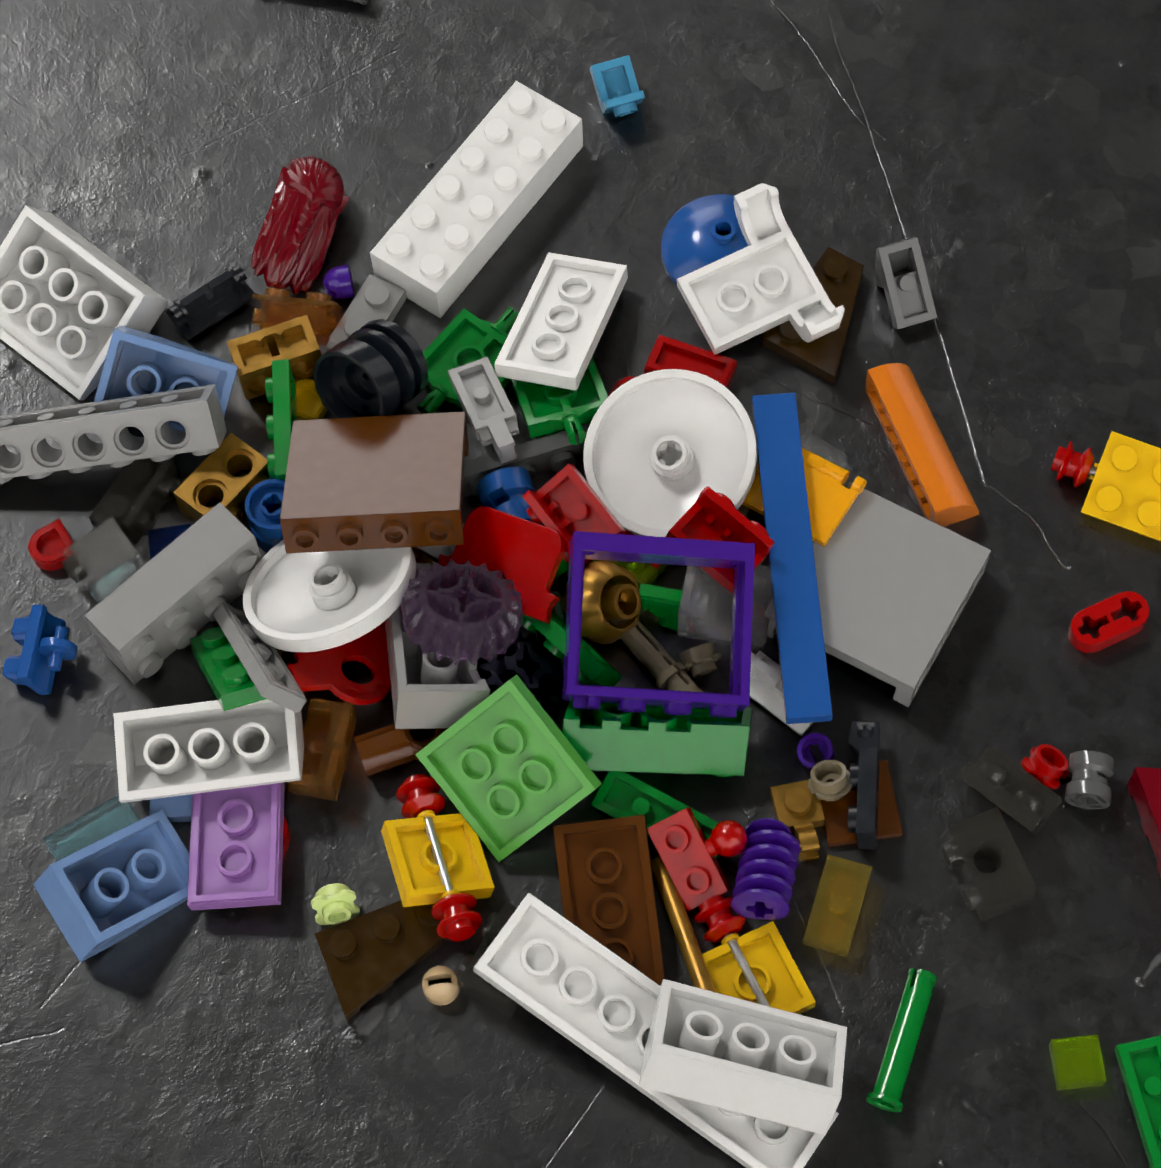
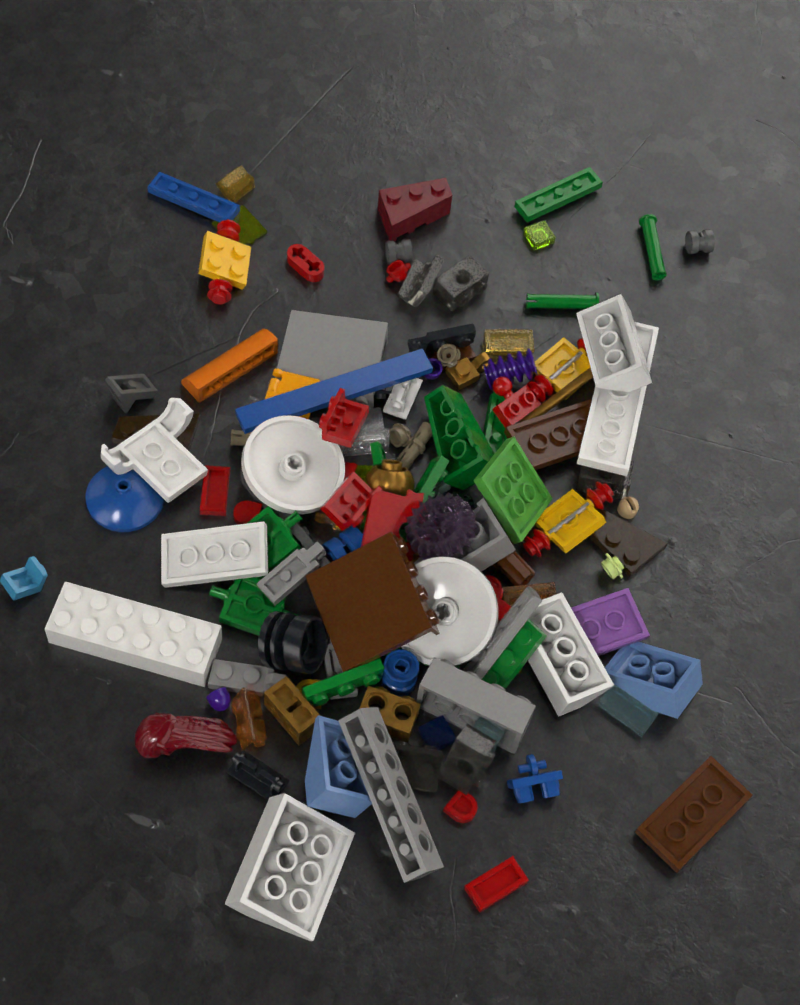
camera: 120 degrees left, 5 degrees down
dark purple window [562,531,755,718] -> none

